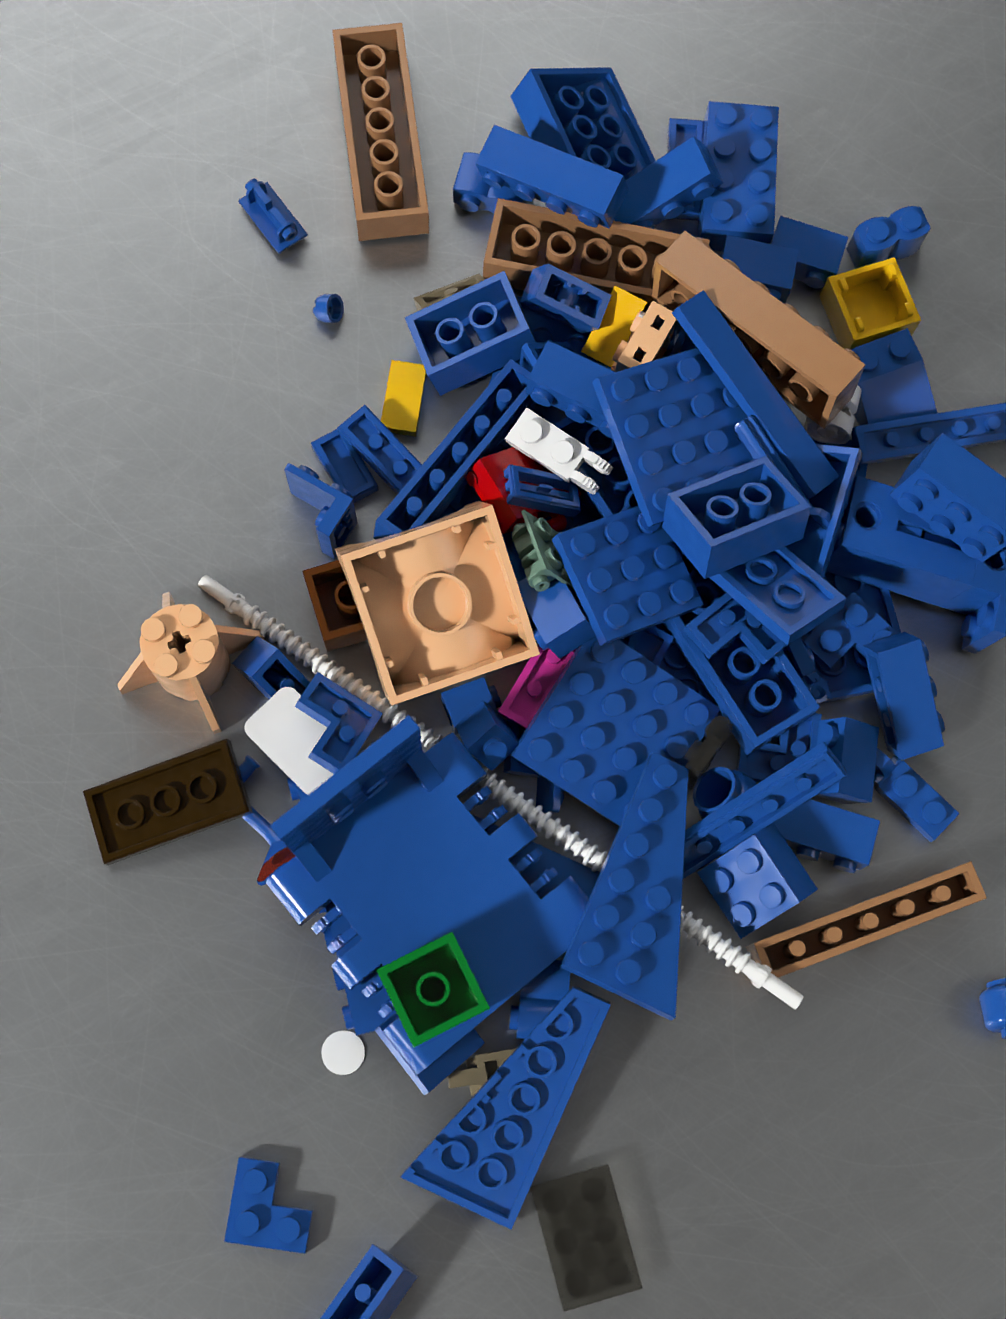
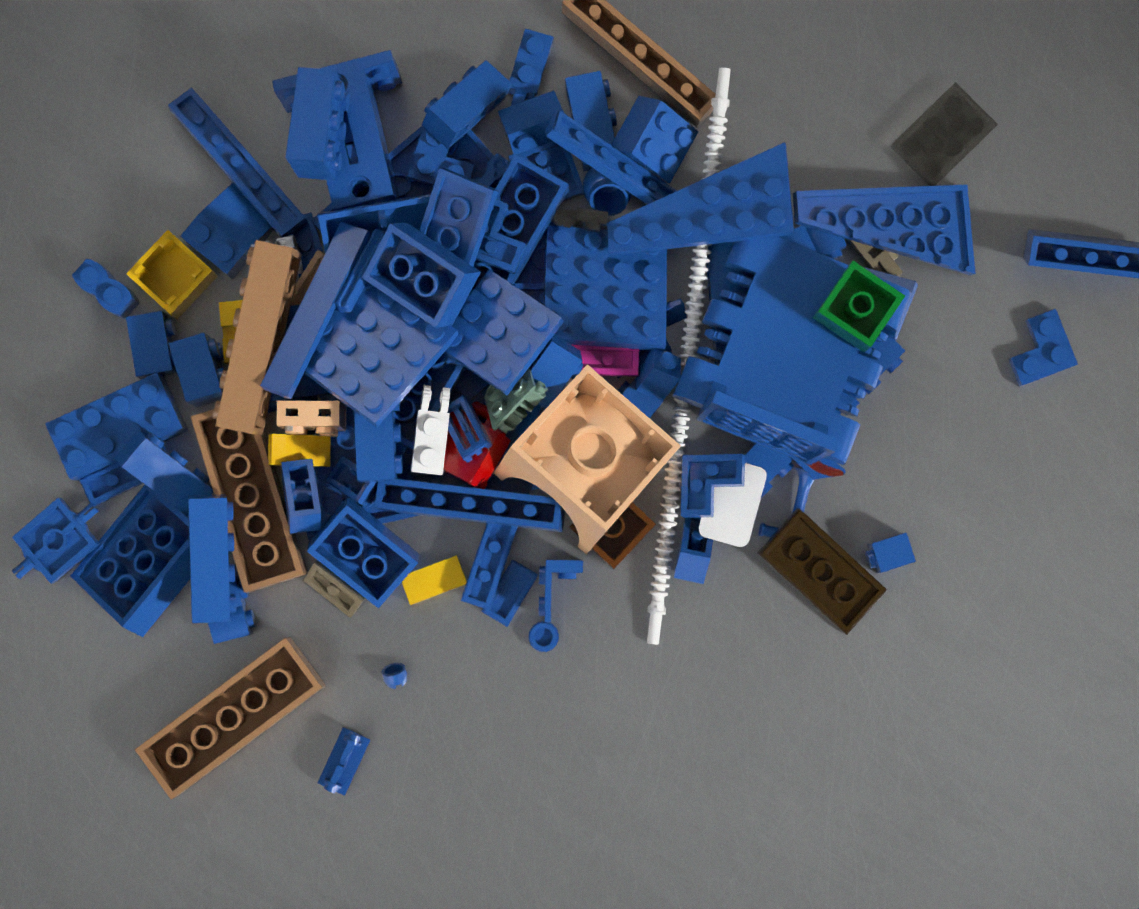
camera: 115 degrees left, 10 degrees up
light nougat brick [117,592,265,734] -> none
white sticker [321,1030,365,1075] -> none
none -> blue plate [12,498,100,584]
none -> blue tile [528,621,559,652]
none -> blue brick [865,533,916,573]

